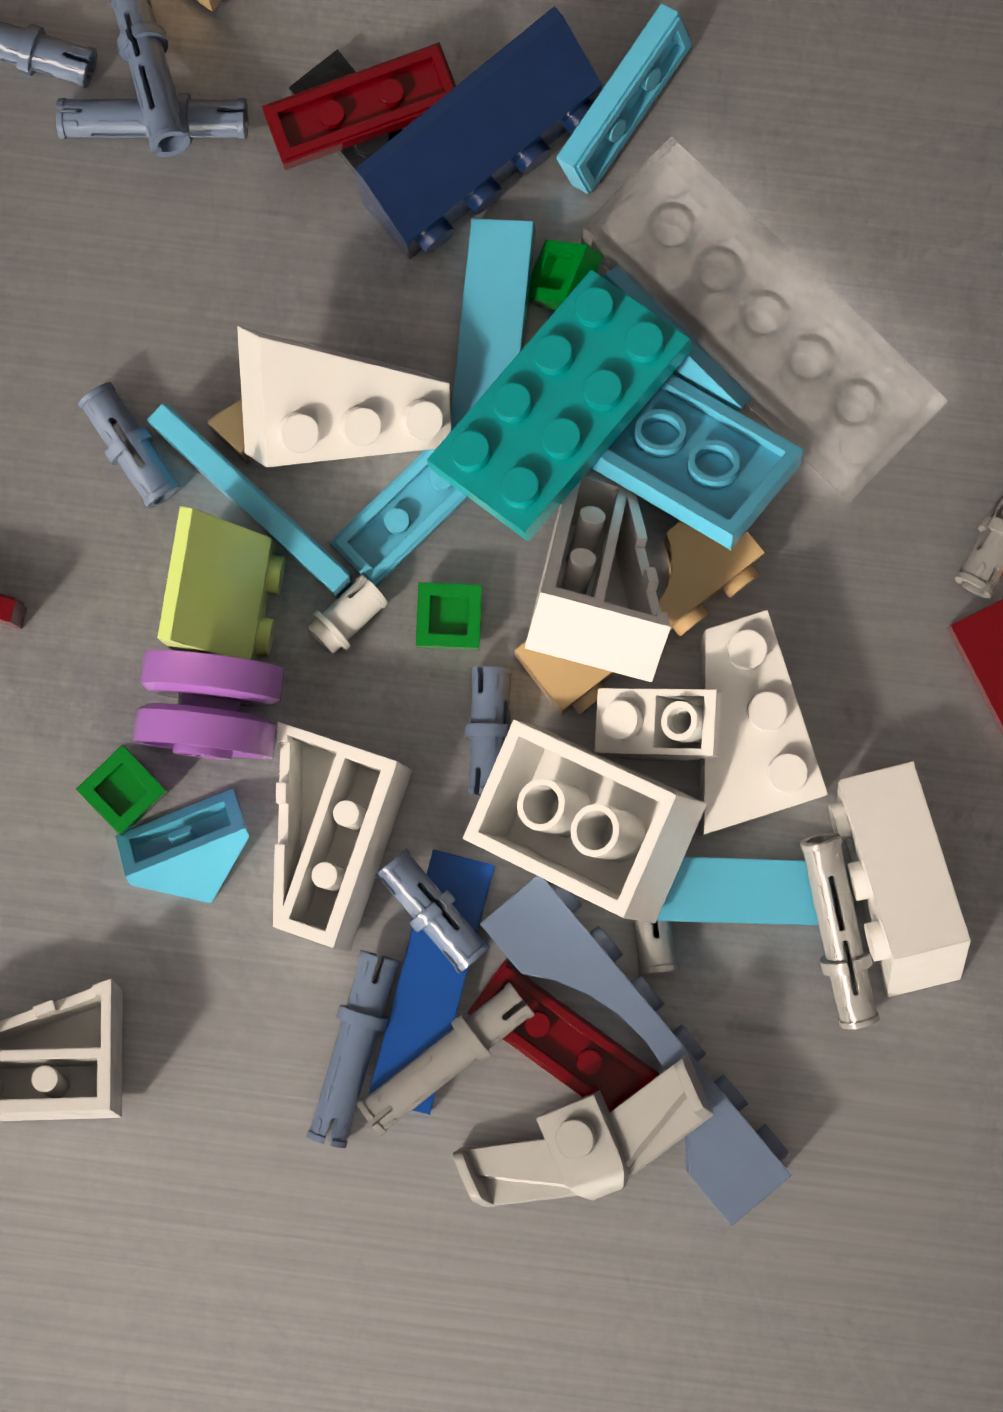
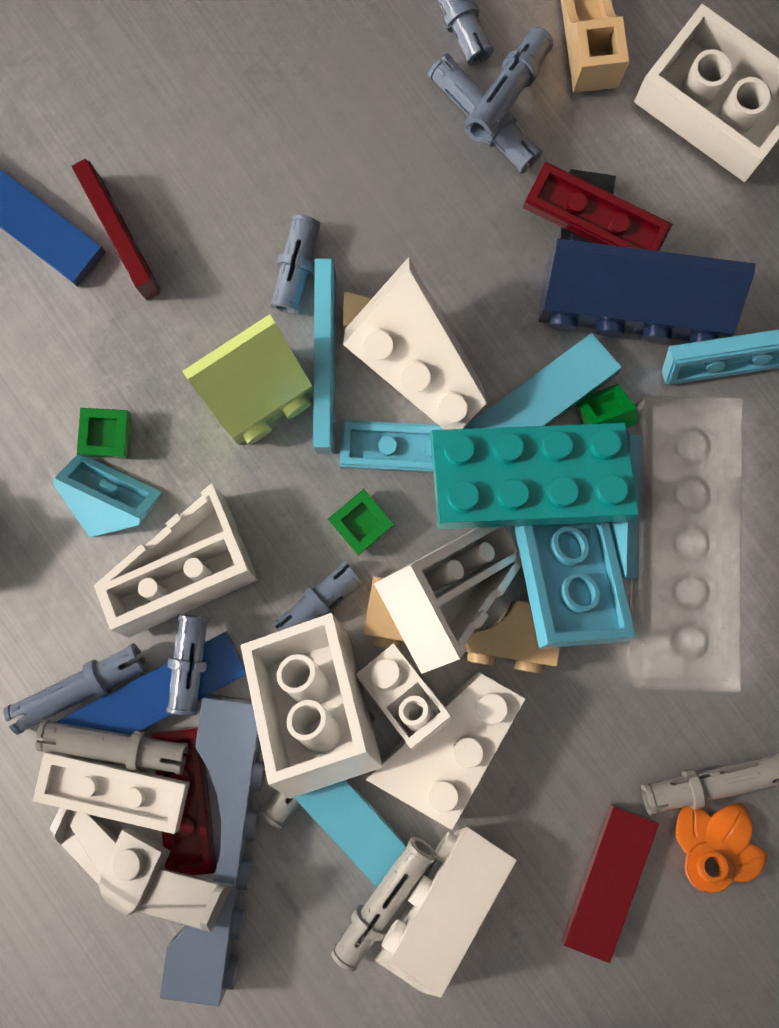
camera: 50 degrees right, 0 degrees up
medium lavender wheel [132,650,285,760] -> none
white pin [306,575,389,655] -> none
none -> white plate [33,751,190,834]

